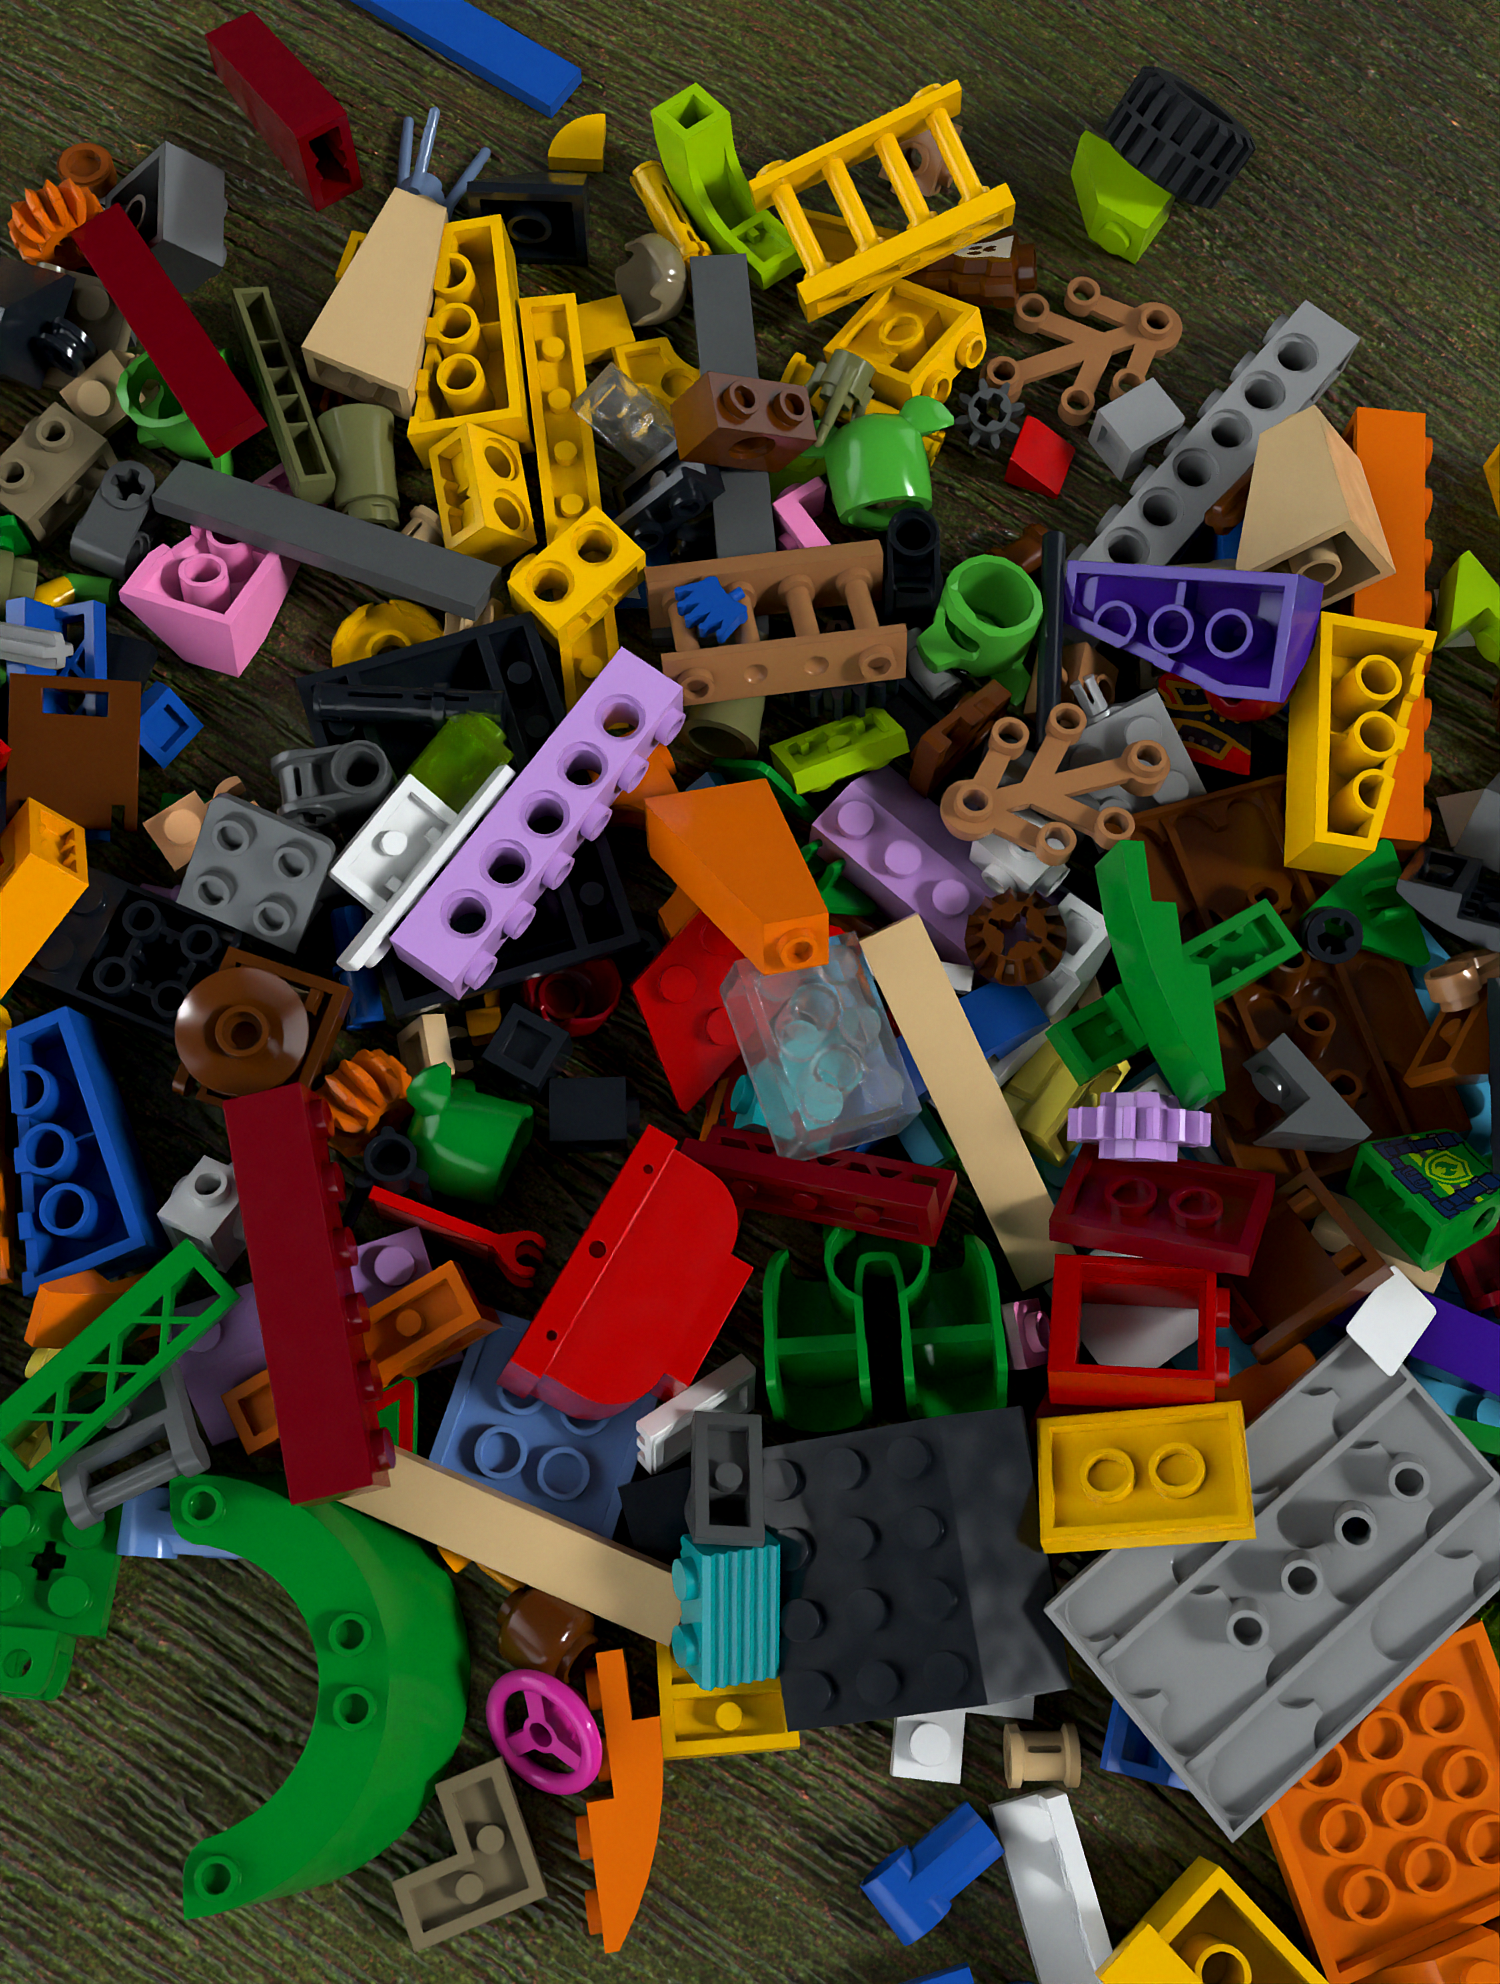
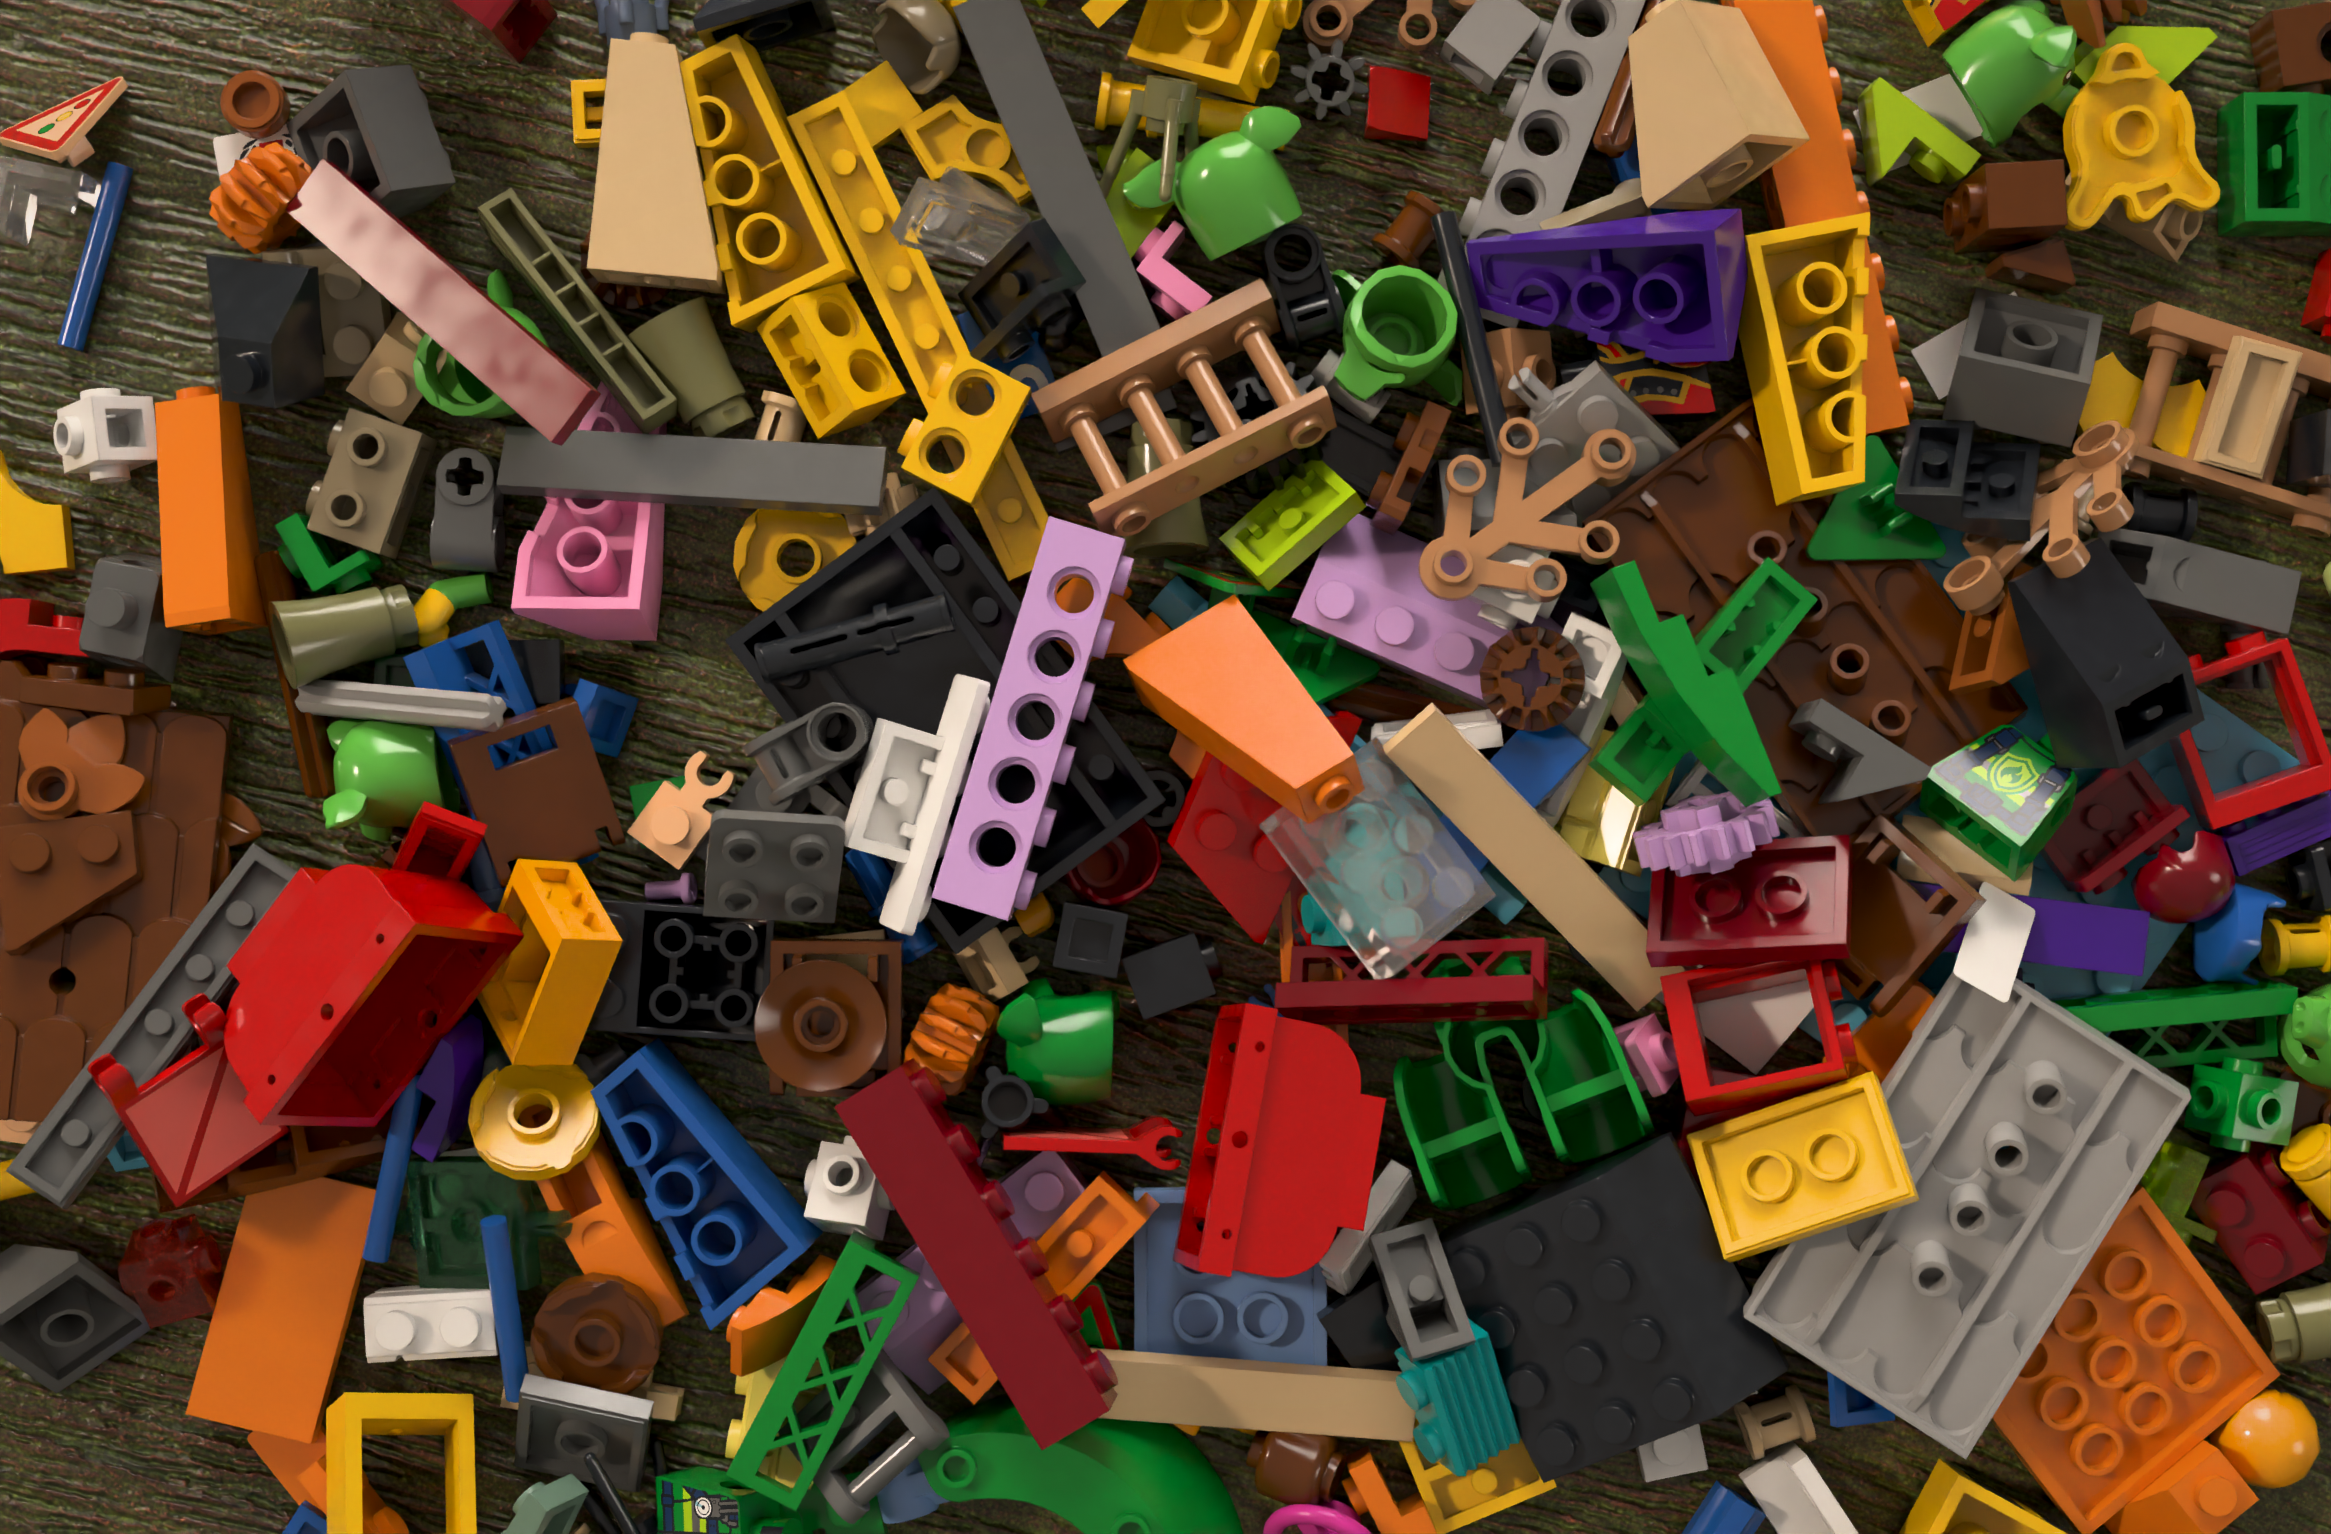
camera: 10 degrees left, 15 degrees up
black bush [36,317,98,378] -> none
clear neon green bracket [405,713,514,814] -> none
reddish brown brick [670,371,817,473] -> none
blue piece [674,576,748,643] -> none
black bush [1299,905,1364,964] -> none

